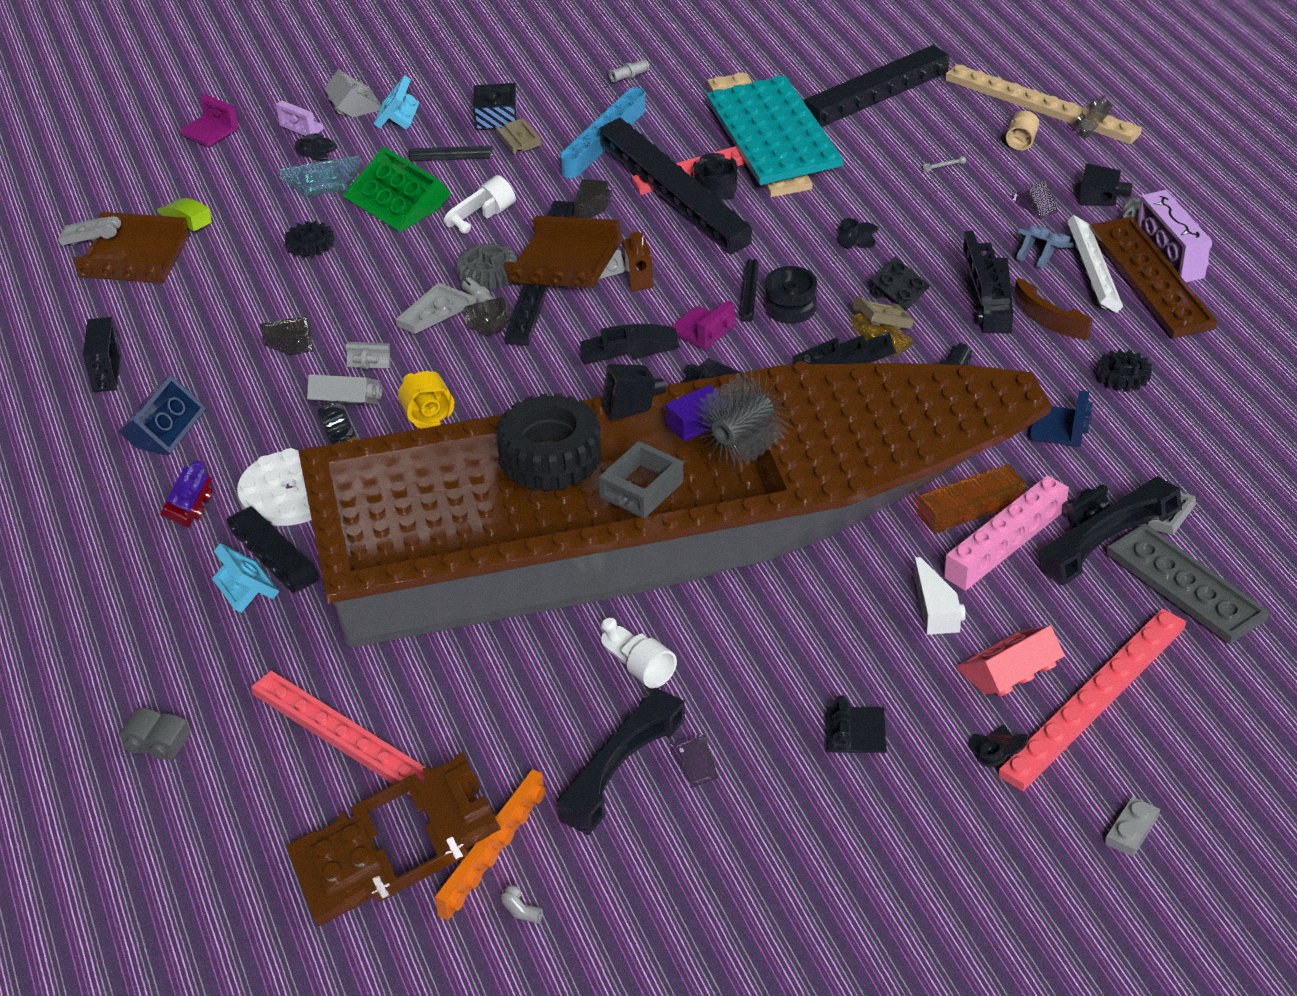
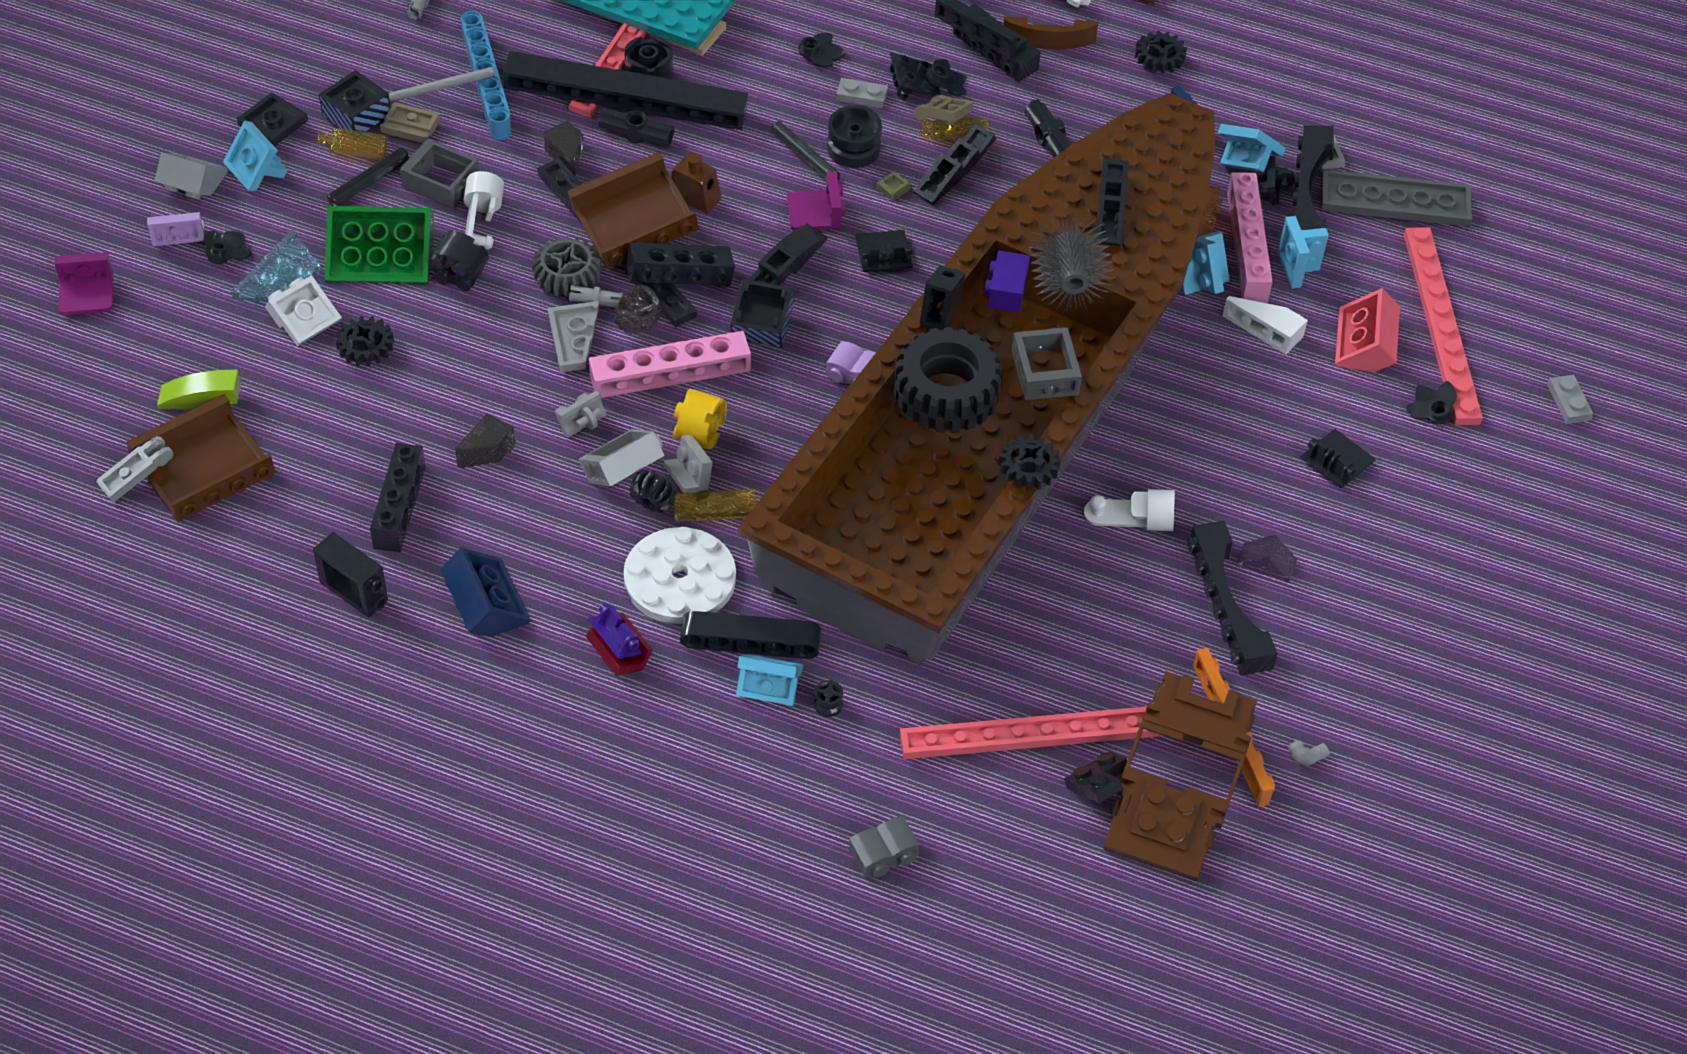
camera: 50 degrees left, 10 degrees up
none -> black plate [237,92,308,146]
none -> white plate [265,275,342,346]
none -> clear yellow hinge [317,128,388,160]
none -> black brick [370,443,426,552]
none -> light grey bar [385,67,496,106]
none -> dark grey window [400,139,480,208]
none -> black brick [428,231,489,292]
none -> bright pink brick [589,331,751,398]
none -> black piece [598,107,674,146]
none -> black brick [626,242,735,286]
none -> light grey bracket [663,435,713,494]
none -> black container [730,279,794,348]
none -> black wheel [814,680,843,717]
none -> light grey plate [836,78,888,109]
none -> olive tile [876,171,911,201]
none -> black plate [926,59,967,95]
none -> black gear [998,434,1061,490]
none -> black plate [1064,751,1127,803]
none -> black slope [1095,158,1129,246]
none -> medium azure bracket [1180,231,1230,295]
none -> medium azure bracket [1218,124,1286,173]
none -> medium azure bracket [1278,216,1329,289]

